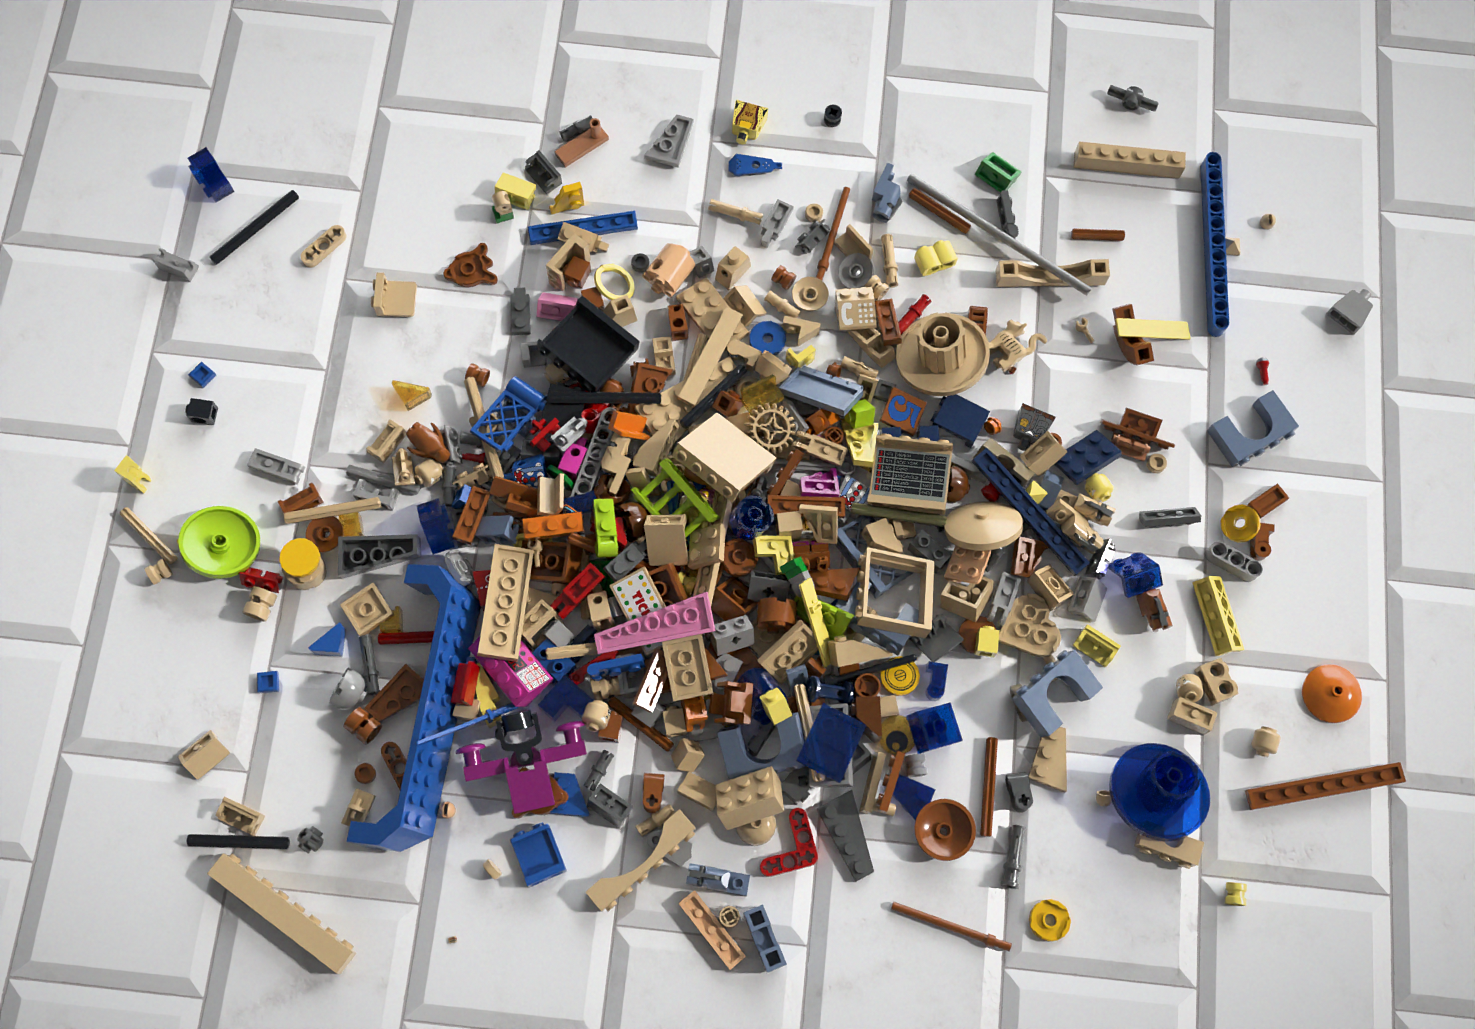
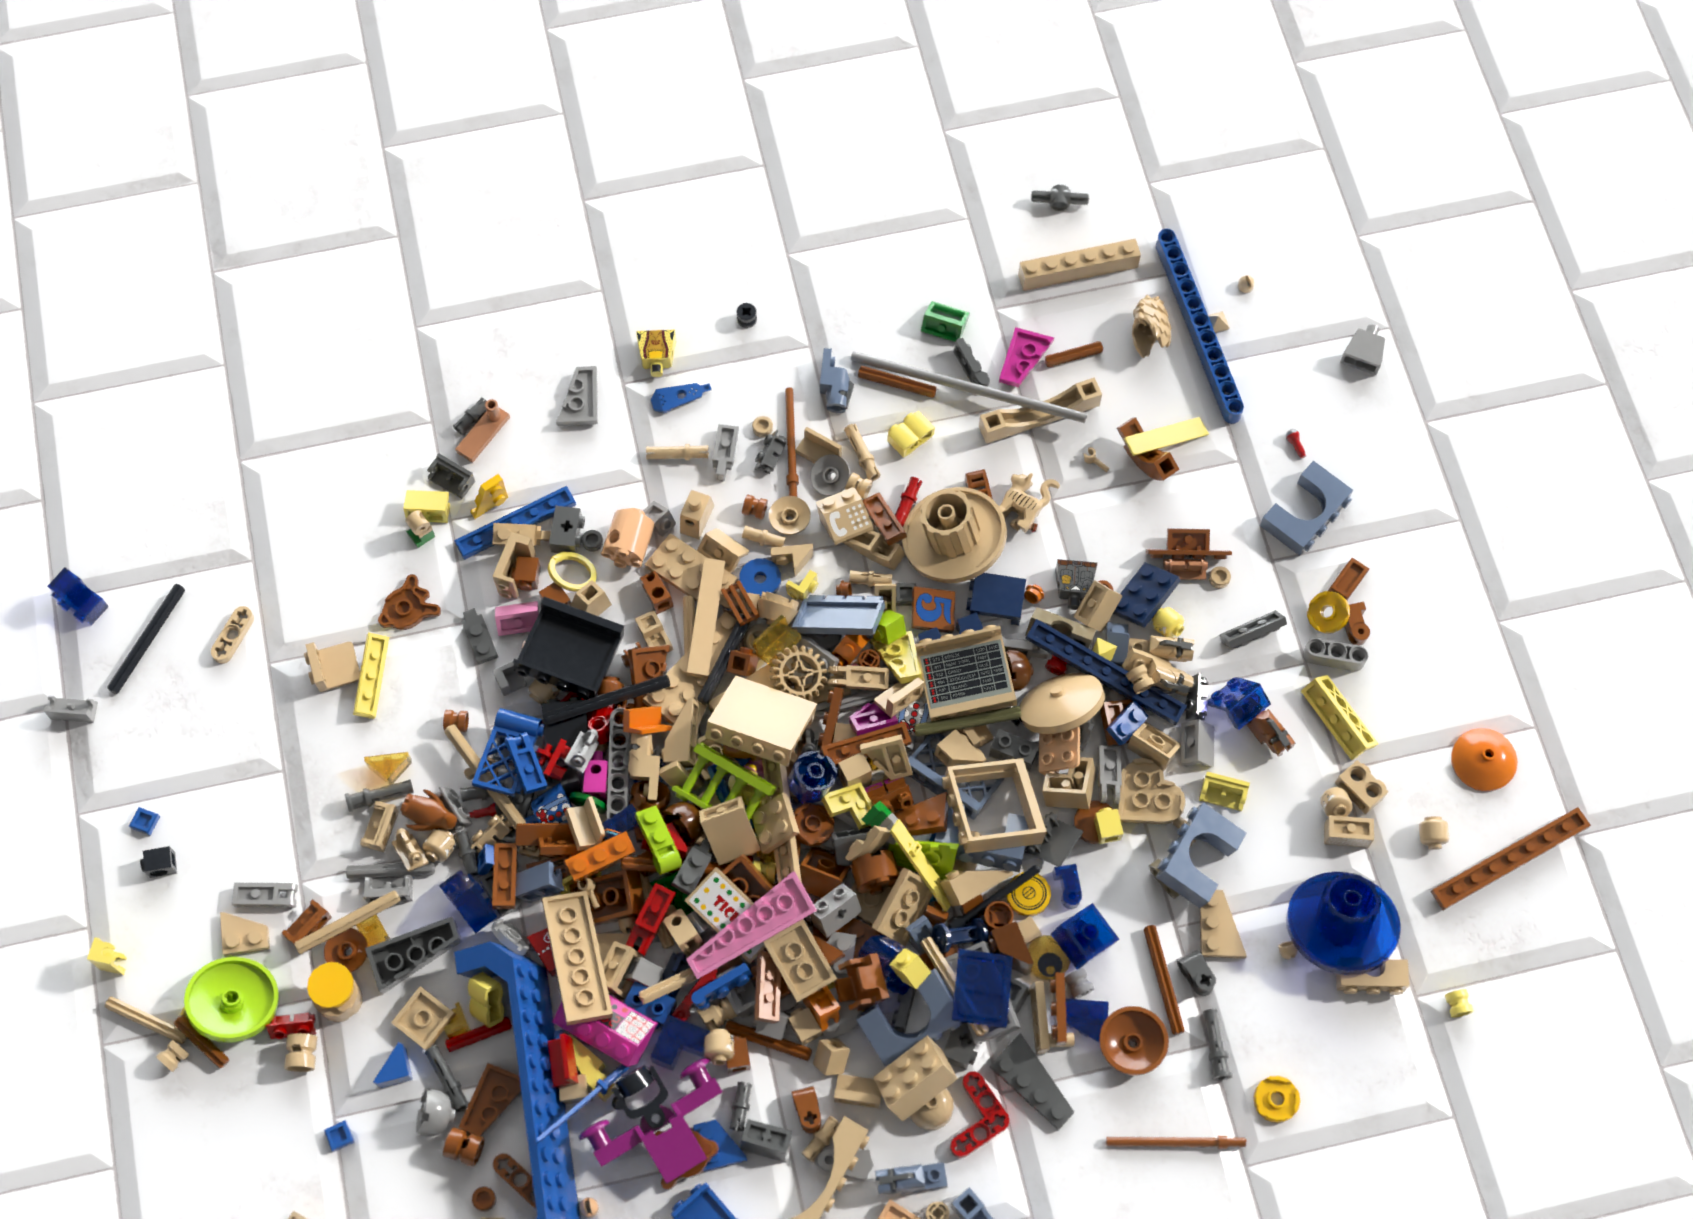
camera: 15 degrees left, 5 degrees down
none -> dark orange axle [174,1015,229,1069]
none -> tan wing [220,912,270,956]
none -> dark grey pin [345,779,414,813]
none -> light yellow tile [353,632,389,719]
none -> light yellow brick [468,972,504,1028]
none -> blue plate [505,732,548,795]
none -> dark grey brick [549,506,585,553]
none -> dark orange tile [721,580,759,627]
none -> tan slope [845,826,891,861]
none -> tan panel [874,677,924,718]
none -> dark pink wing [999,327,1054,387]
none -> plate [1106,701,1149,746]
none -> tan wheel [1126,665,1155,694]
none -> tan head [1132,295,1172,358]

